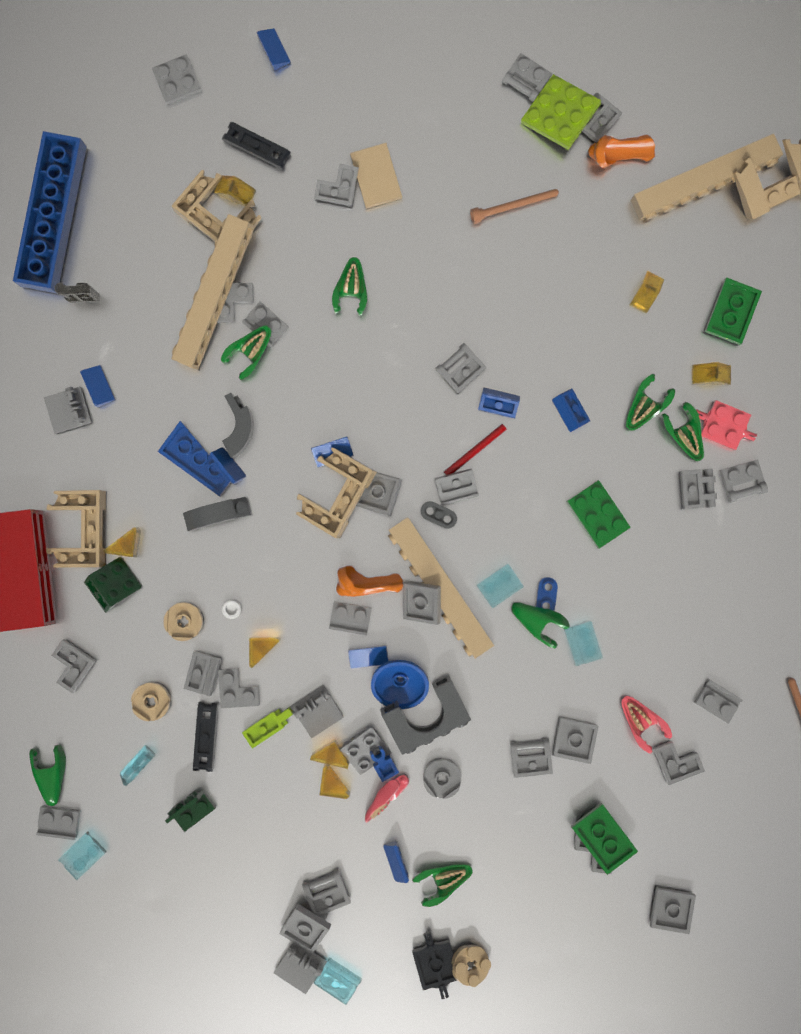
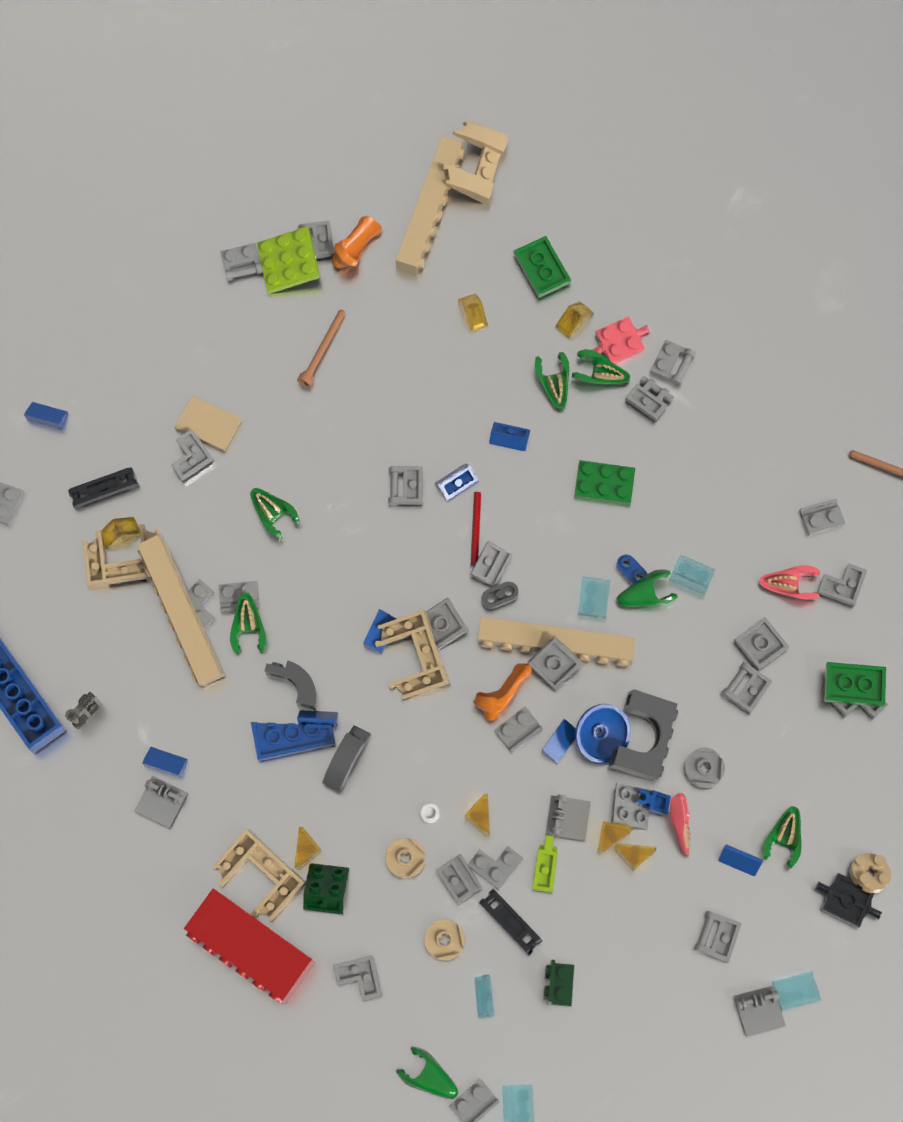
camera: 45 degrees left, 15 degrees down
light grey plate [279,904,332,953] -> none

